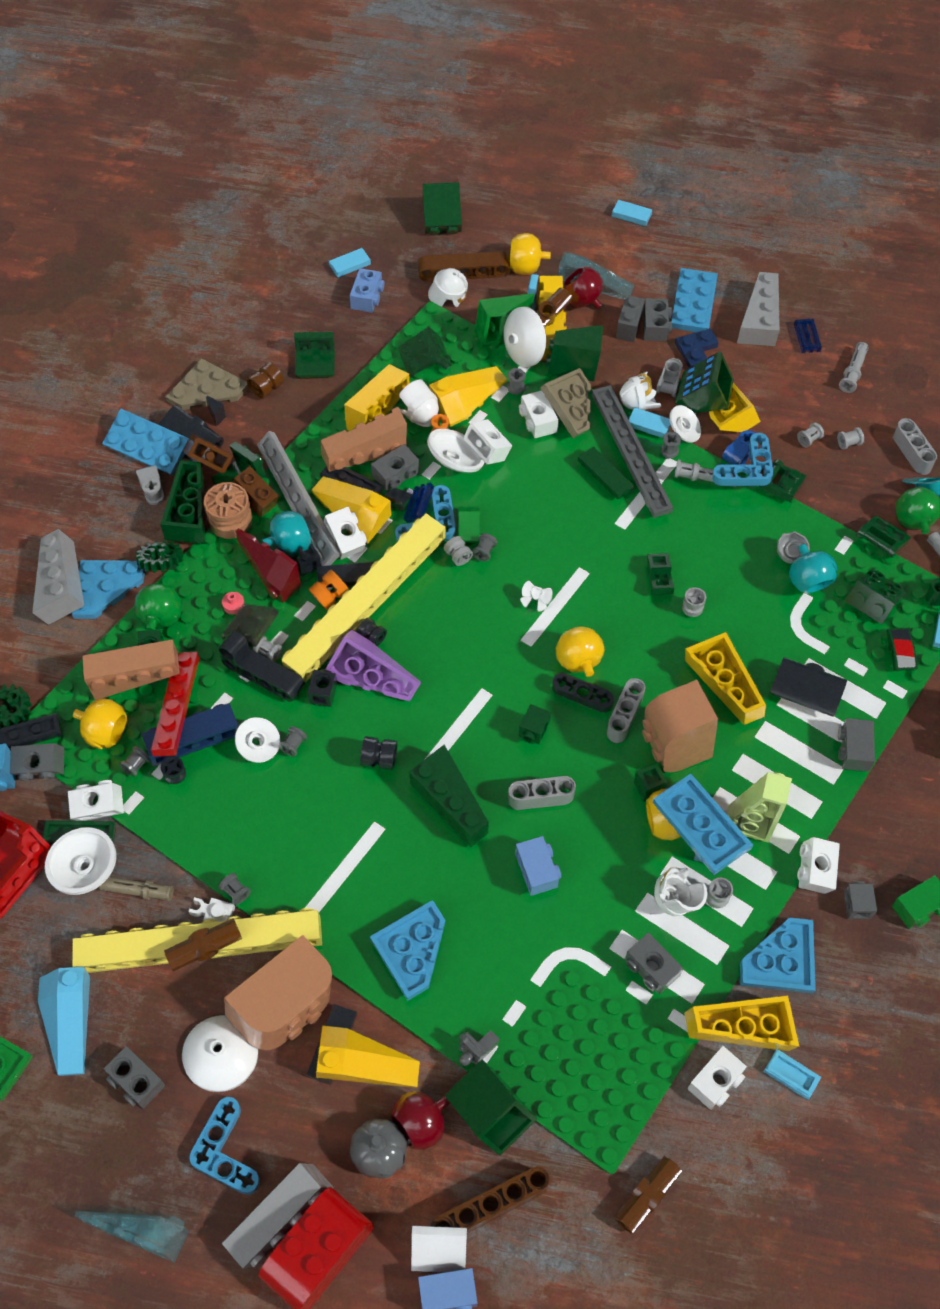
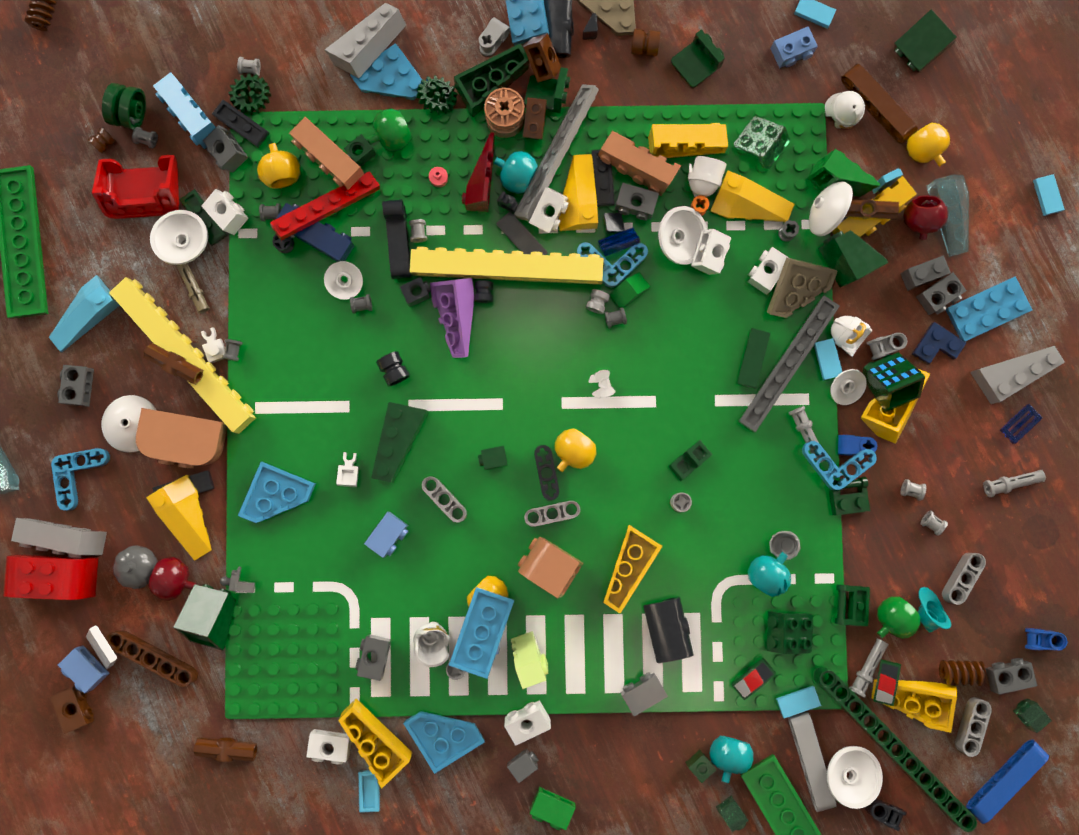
camera: 55 degrees right, 25 degrees up
clear smoke plate [221,604,278,647] -> none
orange wheel [308,570,349,610] -> none
dark green panel [634,763,668,802] -> none
dark grey bush [661,432,681,458] -> none
none -> white plate [336,452,359,487]

